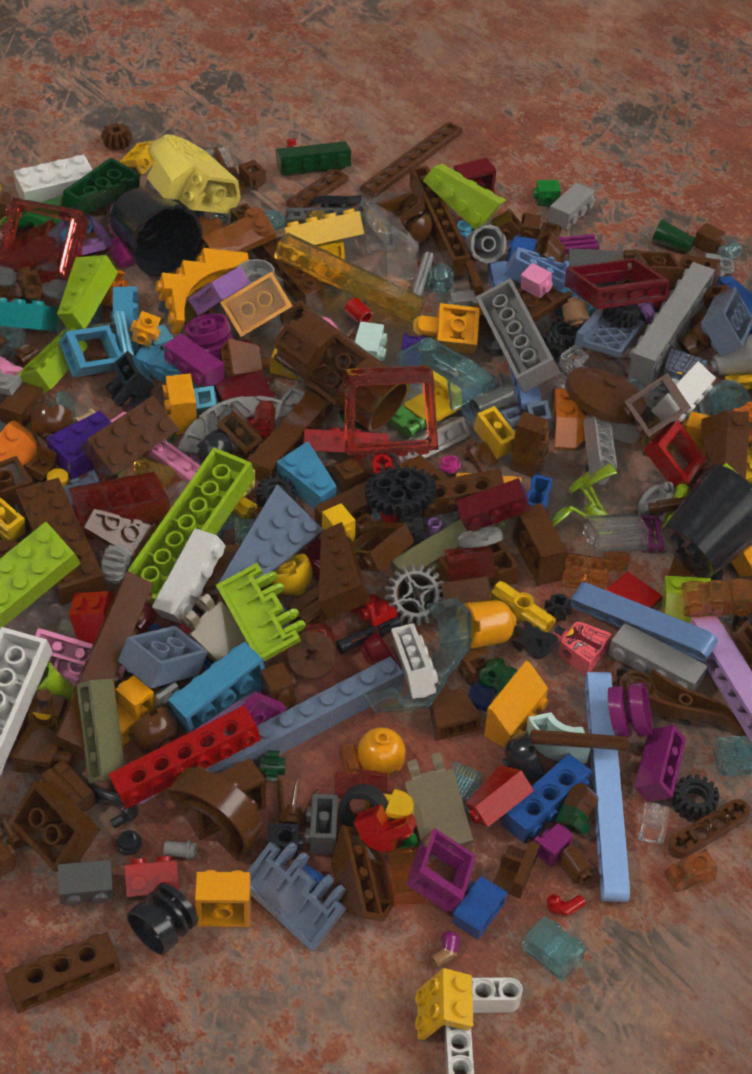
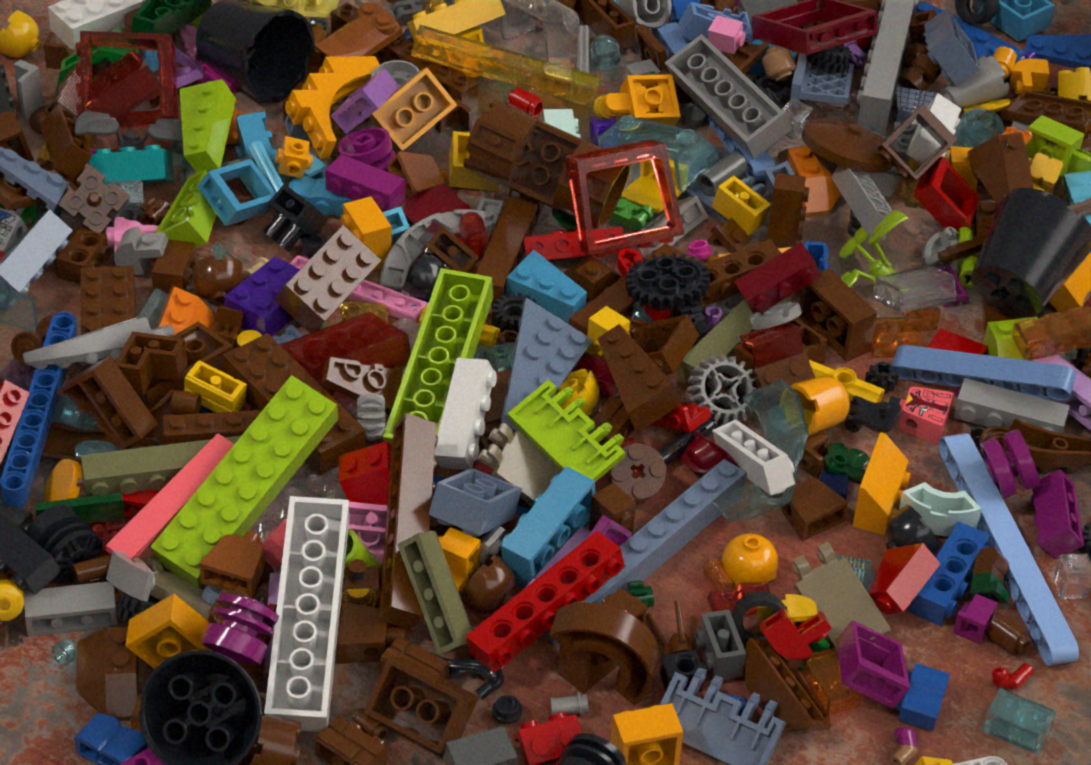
camera: 15 degrees left, 5 degrees down
reddish brown hips [17,266,44,304] -> none
reddish brown panel [493,841,540,899] -> none
reddish brown axle [530,730,628,751] -> none

